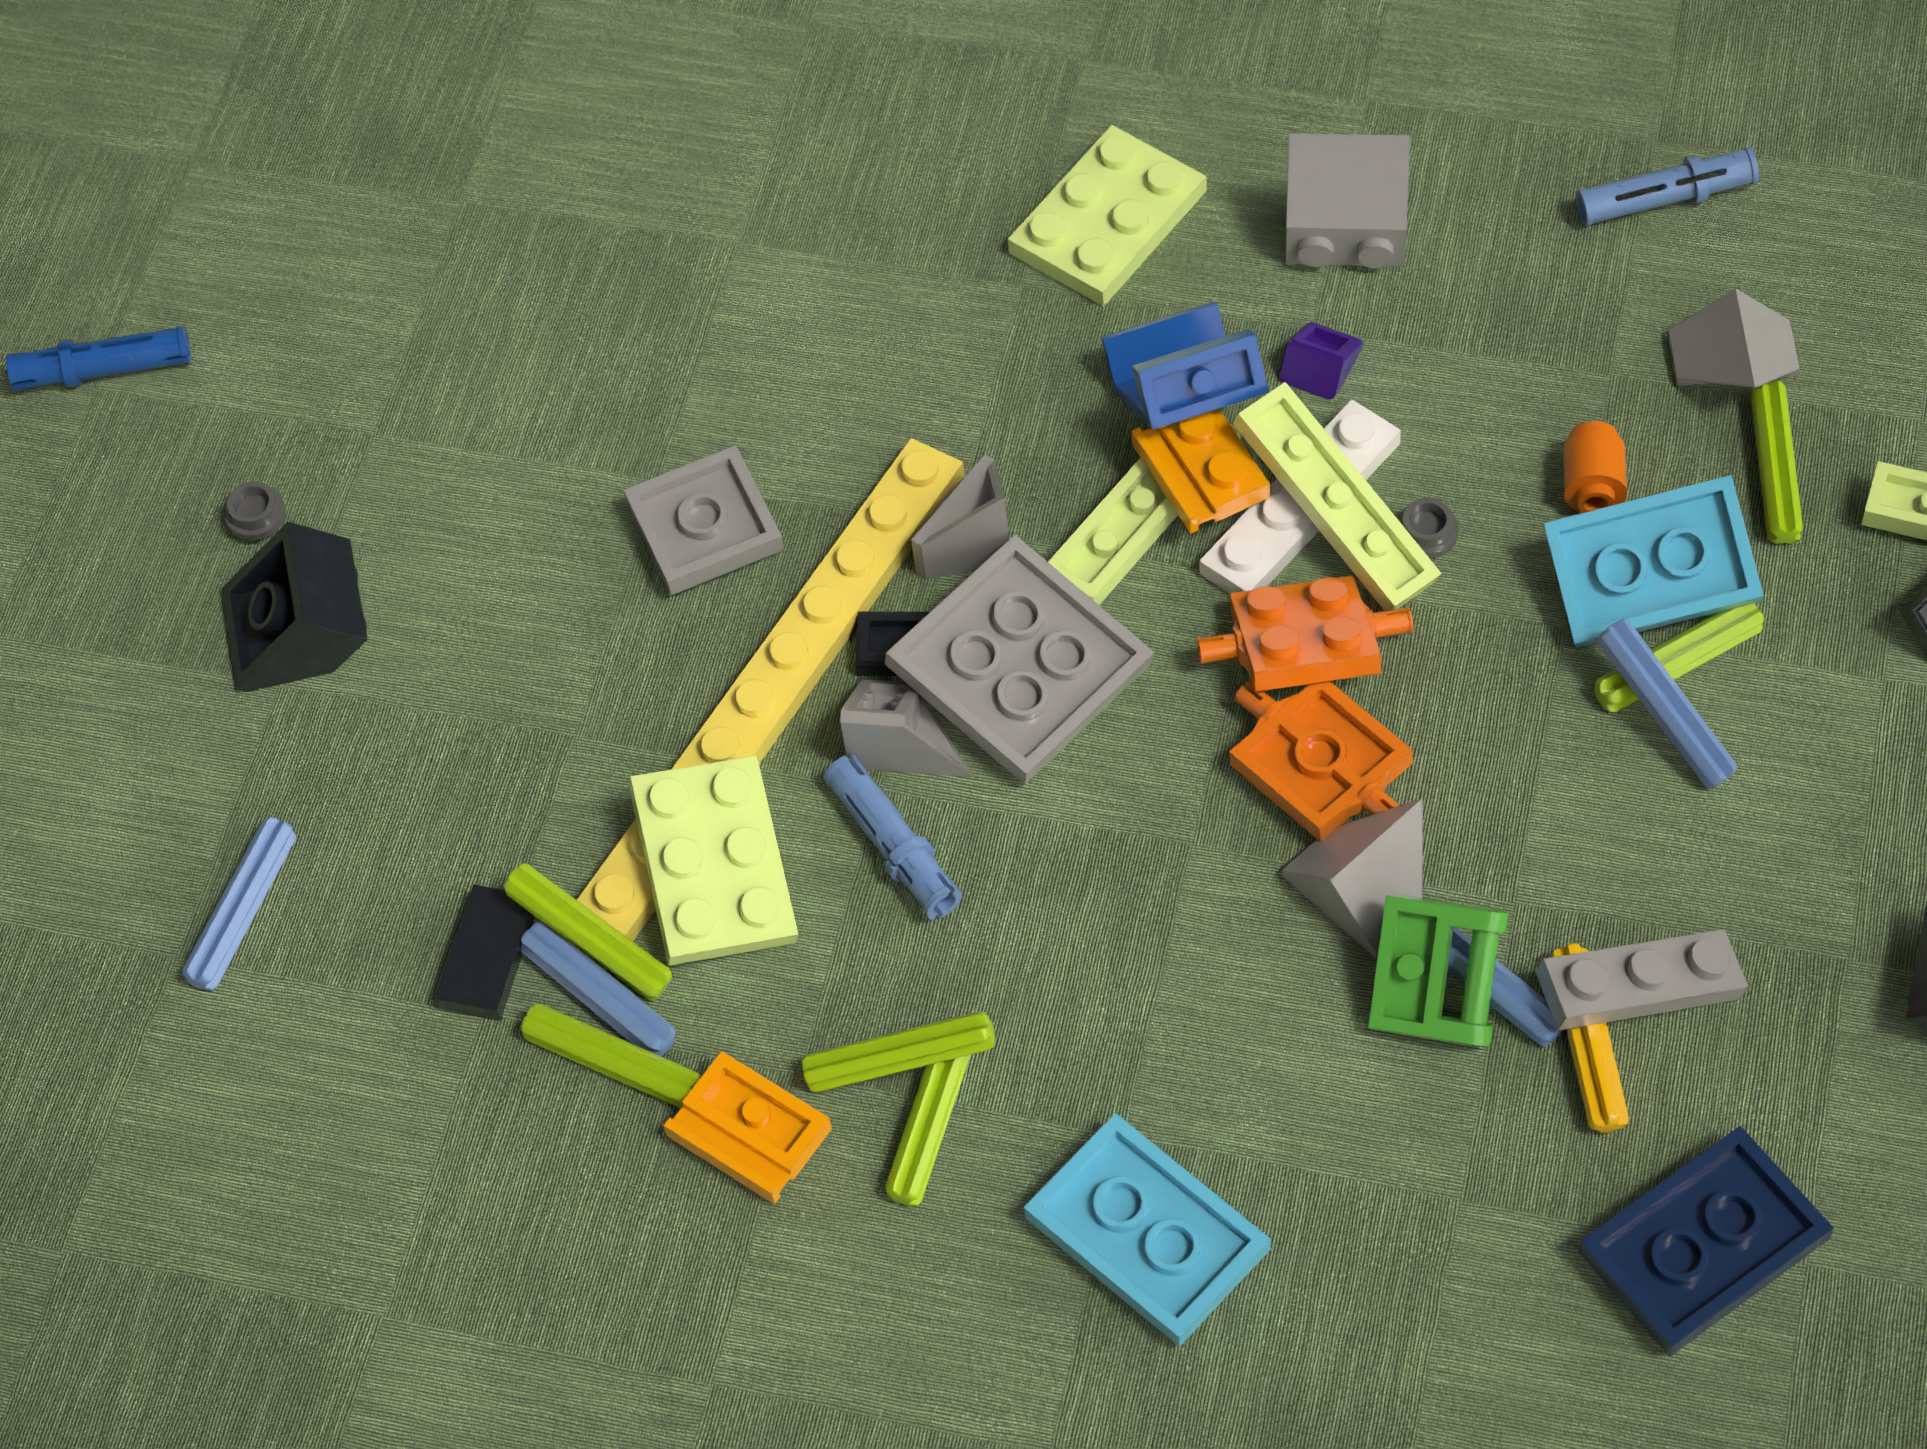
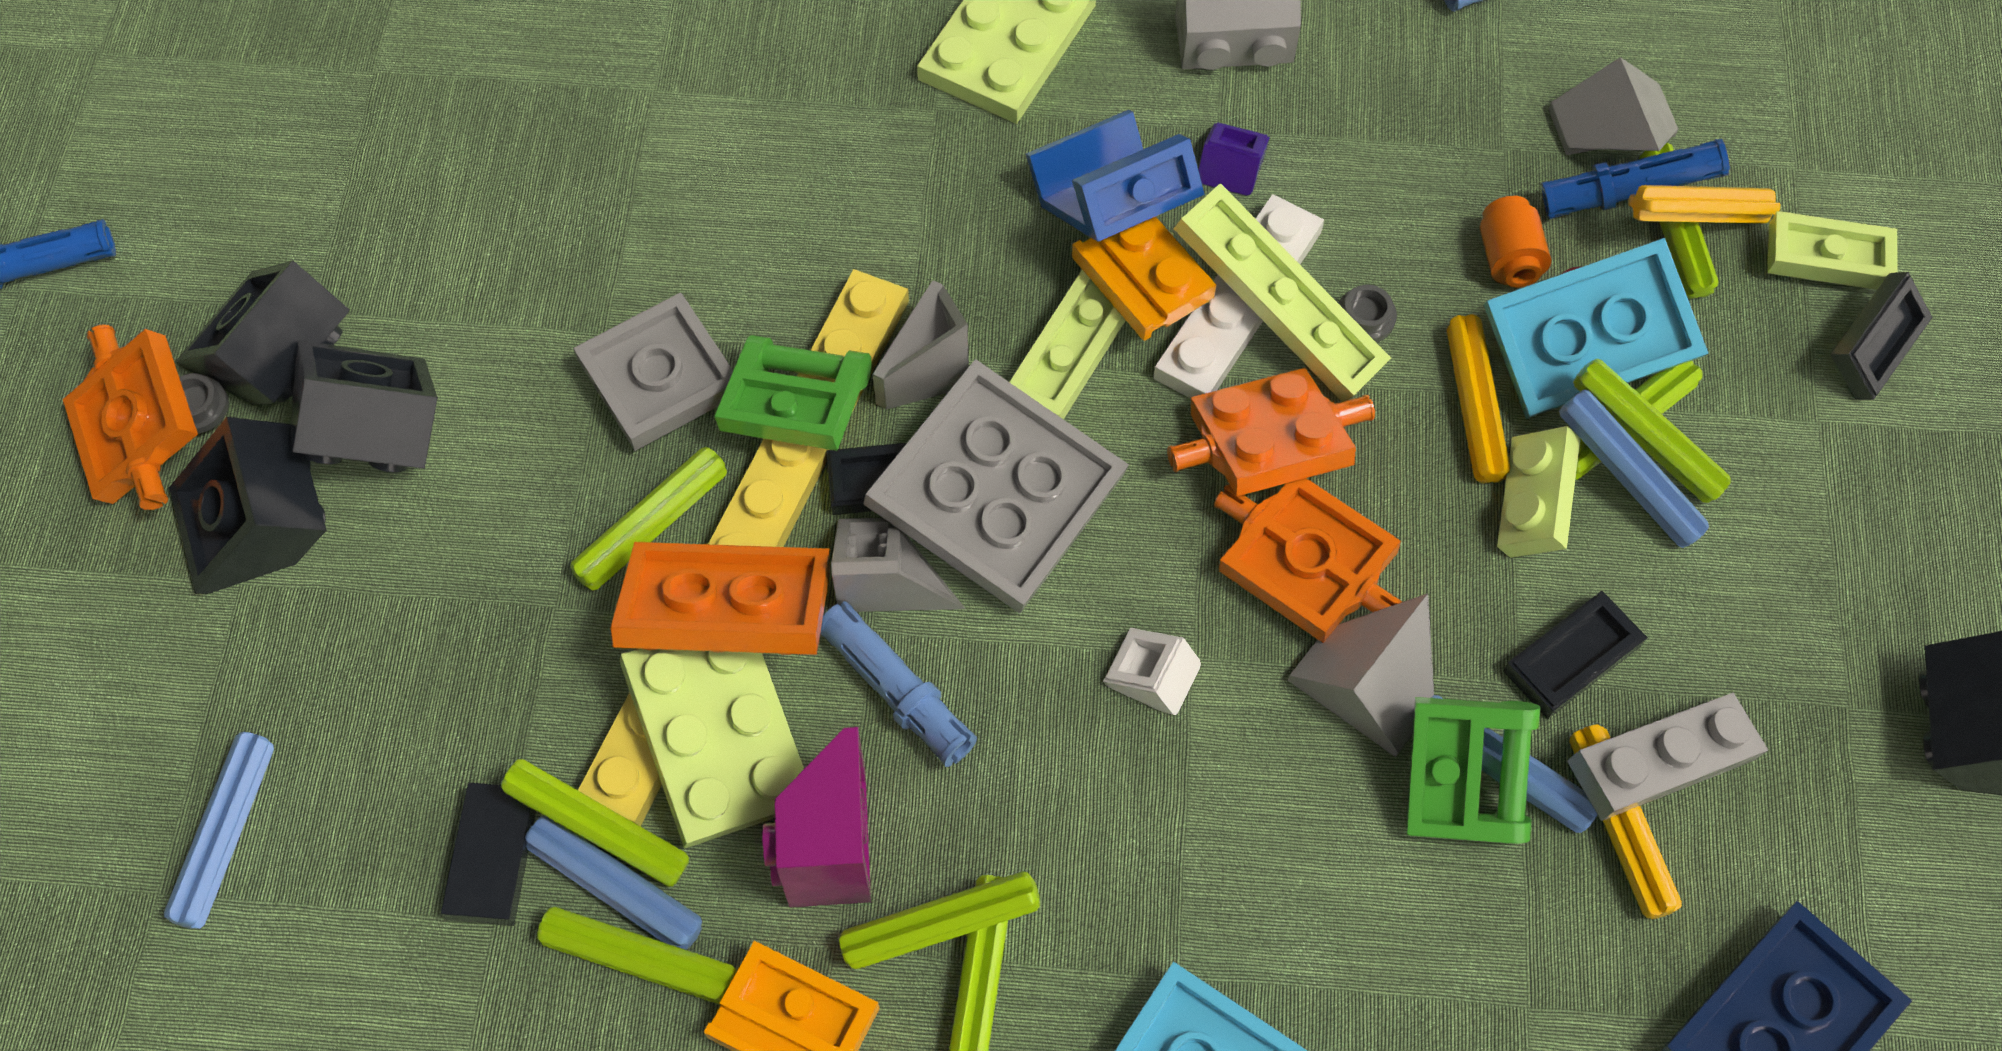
camera: 15 degrees left, 5 degrees up
none -> orange plate [63,324,198,510]
none -> black slope [176,260,350,406]
none -> black slope [290,340,438,472]
none -> lime axle [570,447,727,591]
none -> orange plate [611,542,830,655]
none -> bright green plate [714,335,872,451]
none -> magenta slope [763,727,871,908]
none -> white slope [1103,628,1201,715]
none -> yellow axle [1446,314,1511,483]
none -> yellowish green plate [1497,426,1580,558]
none -> black tile [1503,591,1648,719]
none -> blue pin [1541,138,1730,219]
none -> lime axle [1573,358,1731,503]
none -> yellow axle [1628,185,1781,223]

